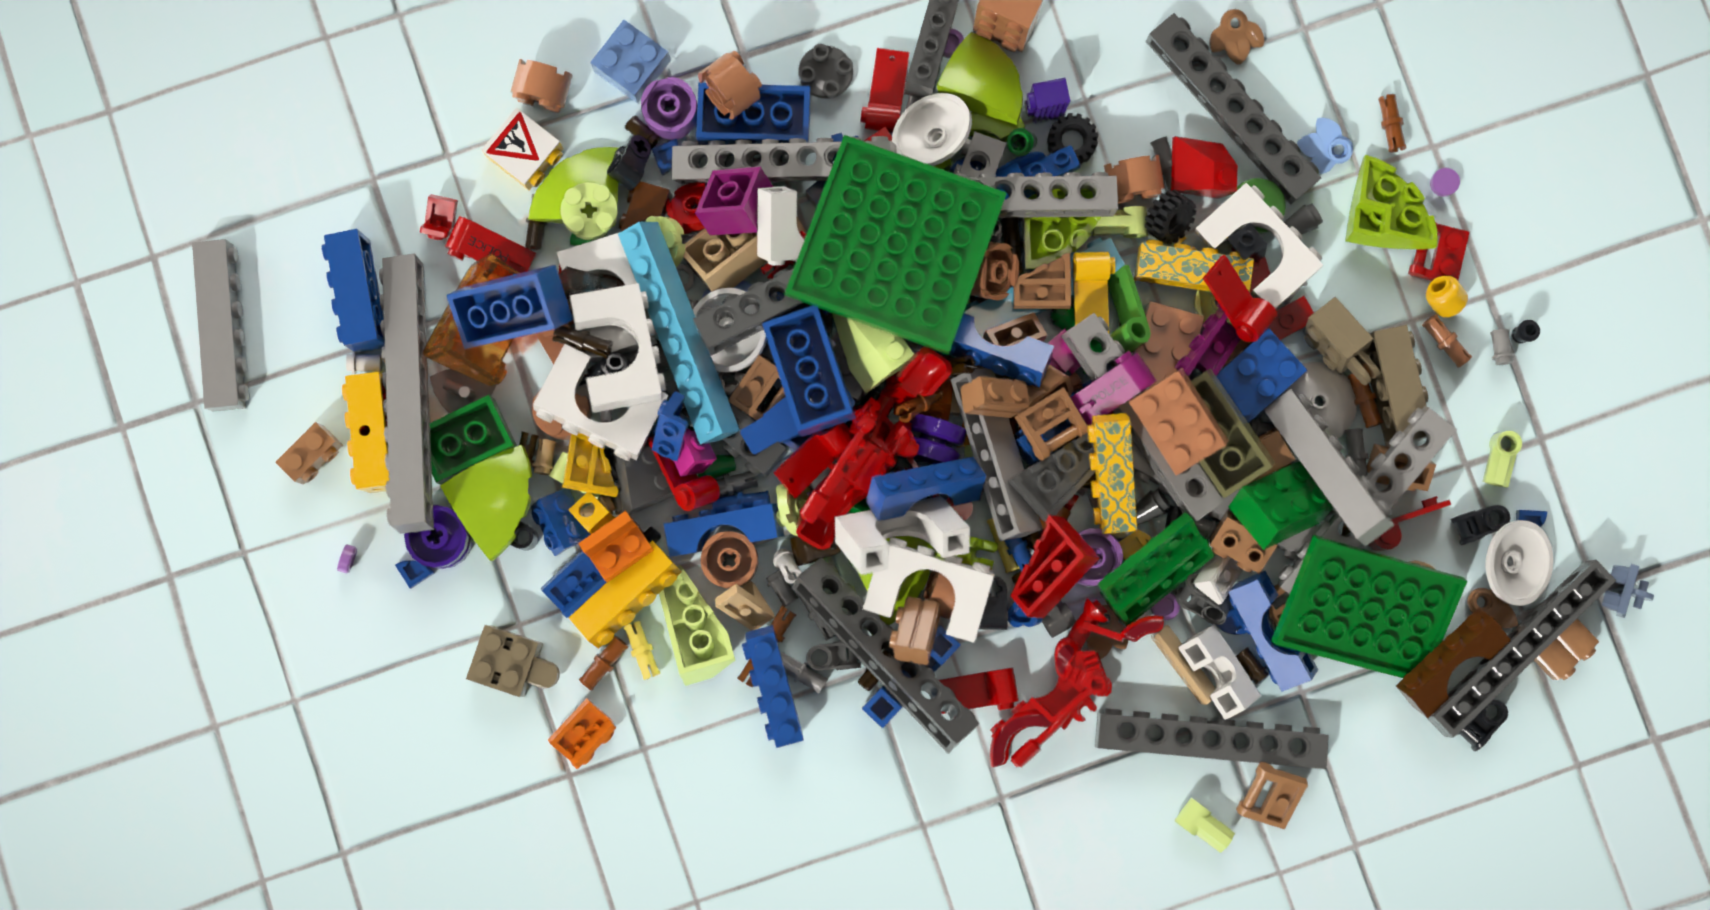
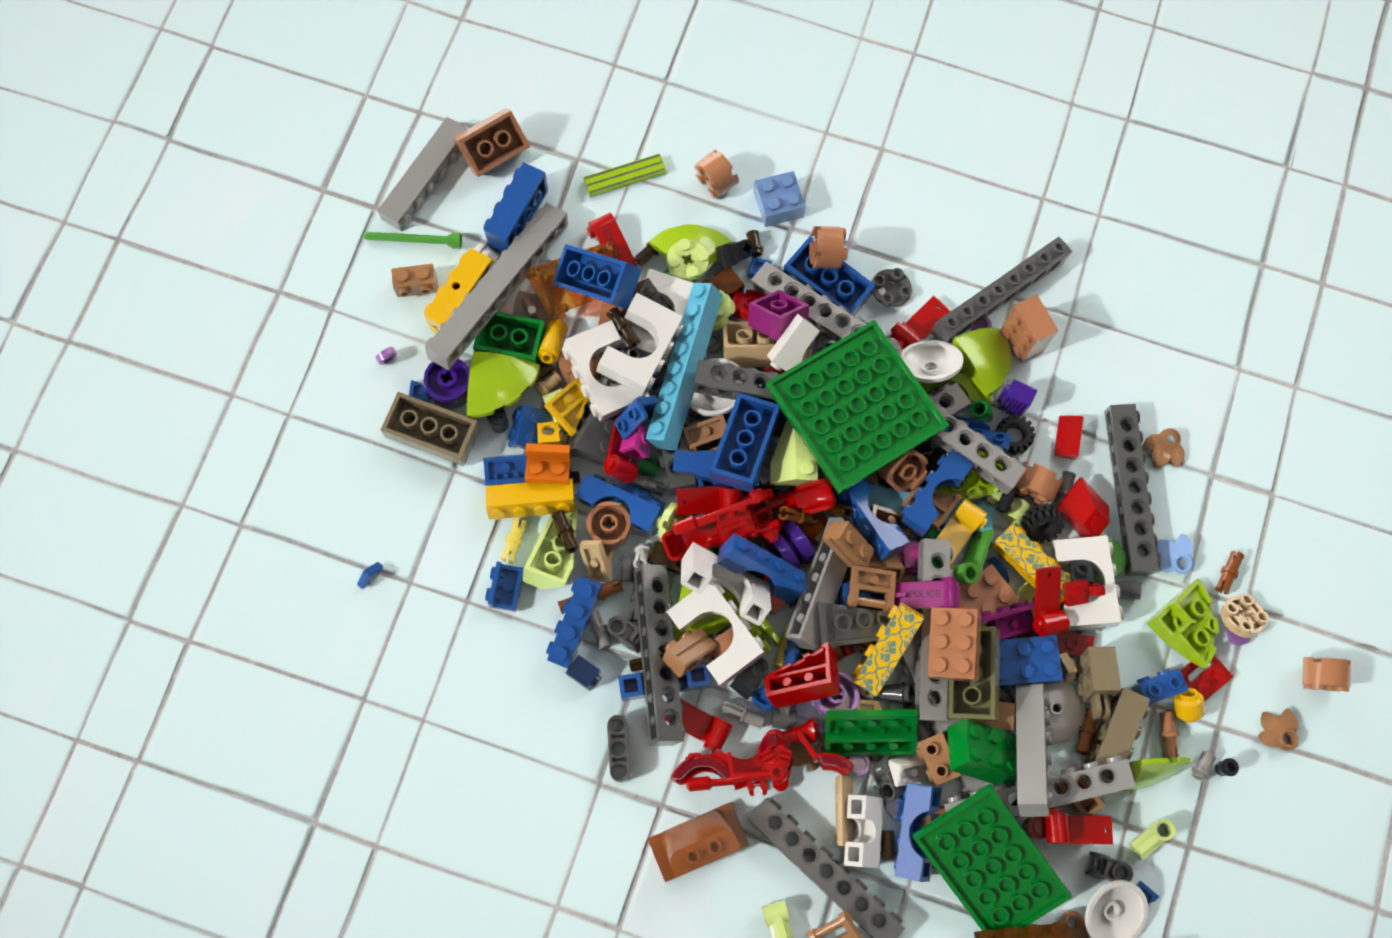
camera: 35 degrees right, 10 degrees down
bracket [420,194,458,240] -> none
dark tan brick [466,625,560,697] -> none
piece [481,107,564,191] -> none
orange bracket [548,698,616,769] -> none
dark orange pin [579,636,629,691] -> none
medium lavender brick [641,77,698,140] -> none
dark grey pin [1344,428,1369,477] -> none
none -> blue tile [357,562,383,589]
none -> bright green piece [363,232,462,249]
none -> dark tan brick [380,392,480,466]
none -> nougat brick [453,108,530,177]
none -> blue bracket [485,561,524,612]
none -> yellow brick [538,319,568,364]
none -> dark brown pin [551,510,579,554]
none -> dark blue brick [565,655,602,691]
none -> lime tile [583,153,666,197]
none -> dark grey beam [607,715,631,783]
none -> dark orange windscreen [647,802,749,882]
none -> light grey axle [720,701,765,729]
none -> blue arch [900,449,974,537]
none -> blue tile [987,556,1010,584]
none -> black pin [995,487,1018,514]
none -> red door [1045,809,1113,845]
none -> red slope [1054,416,1084,460]
none -> tan plate [1059,652,1078,683]
none -> red plate [1062,579,1106,607]
none -> lime brick [1124,757,1191,792]
none -> blue bracket [1131,669,1188,705]
none -> tan tile [1221,594,1269,638]
none -> medium nougat plate [1258,708,1299,751]
none -> nougat brick [1302,657,1351,692]

